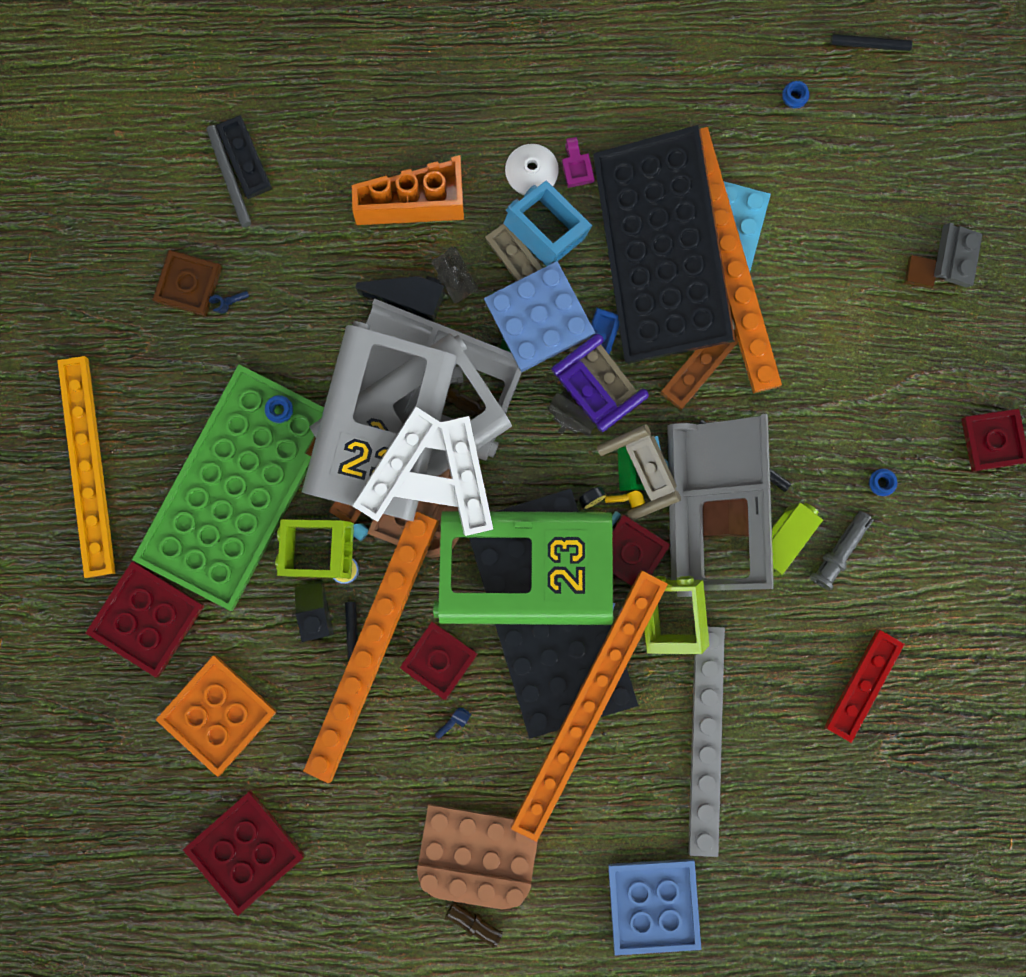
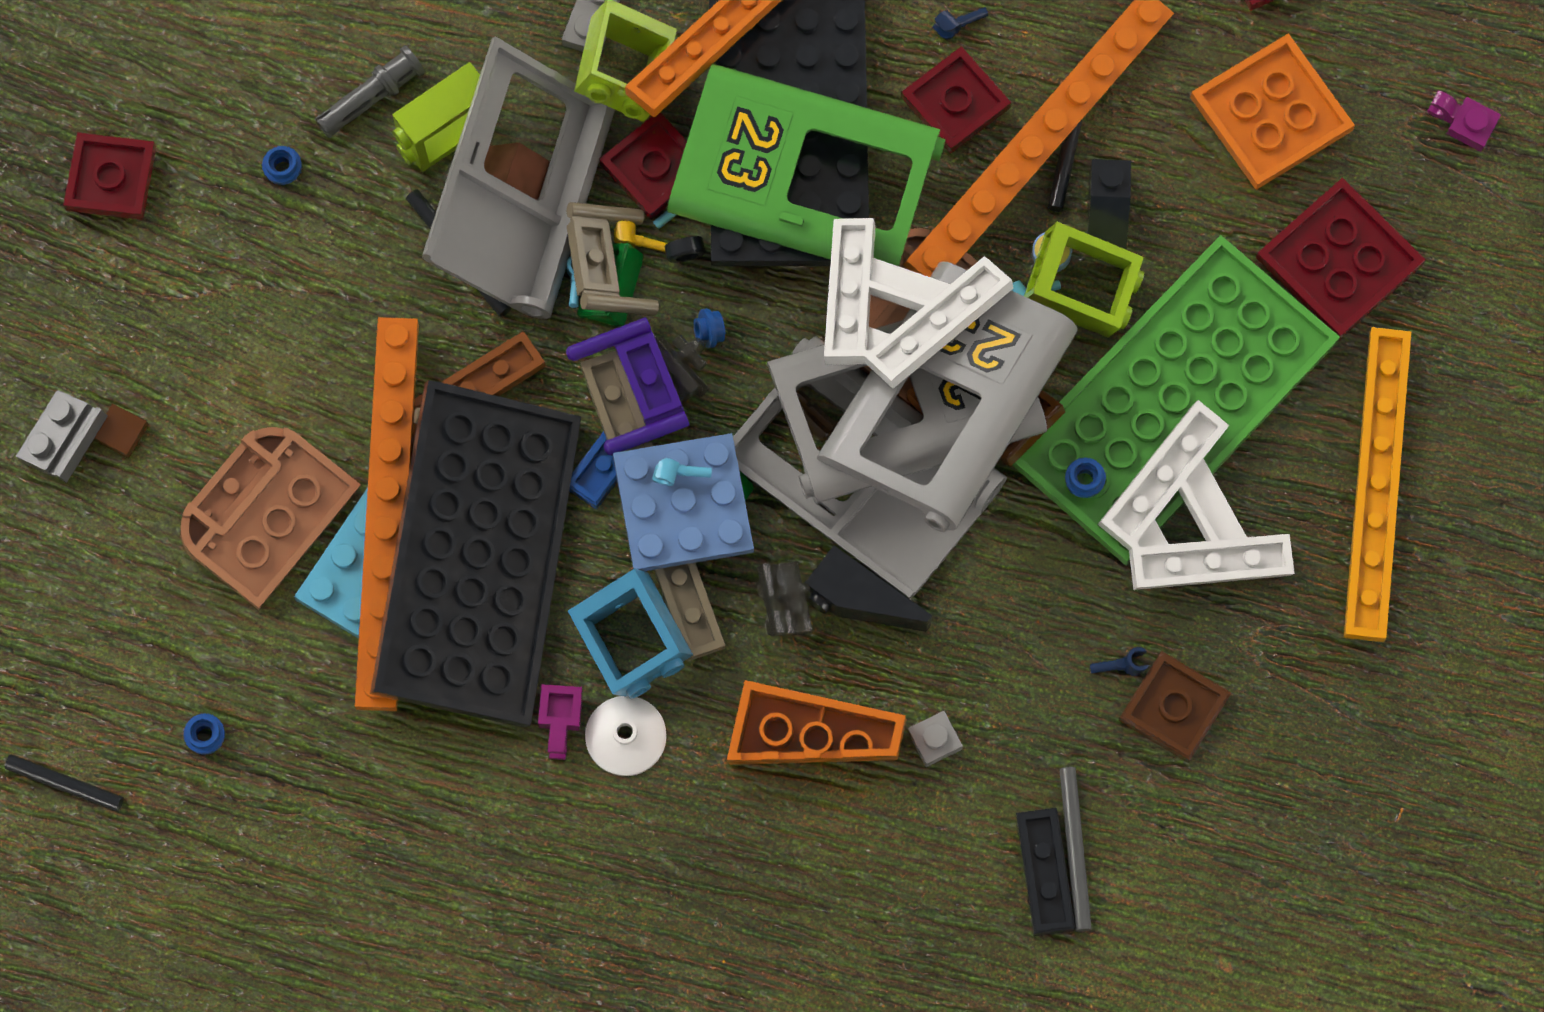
camera: 160 degrees left, 10 degrees down
none -> nougat plate [180,427,361,610]
none -> medium azure hand [652,458,712,486]
none -> blue plate [693,308,725,348]
none -> light grey plate [907,711,963,767]
none -> white plate [1098,400,1295,590]
none -> magenta plate [1427,90,1501,152]

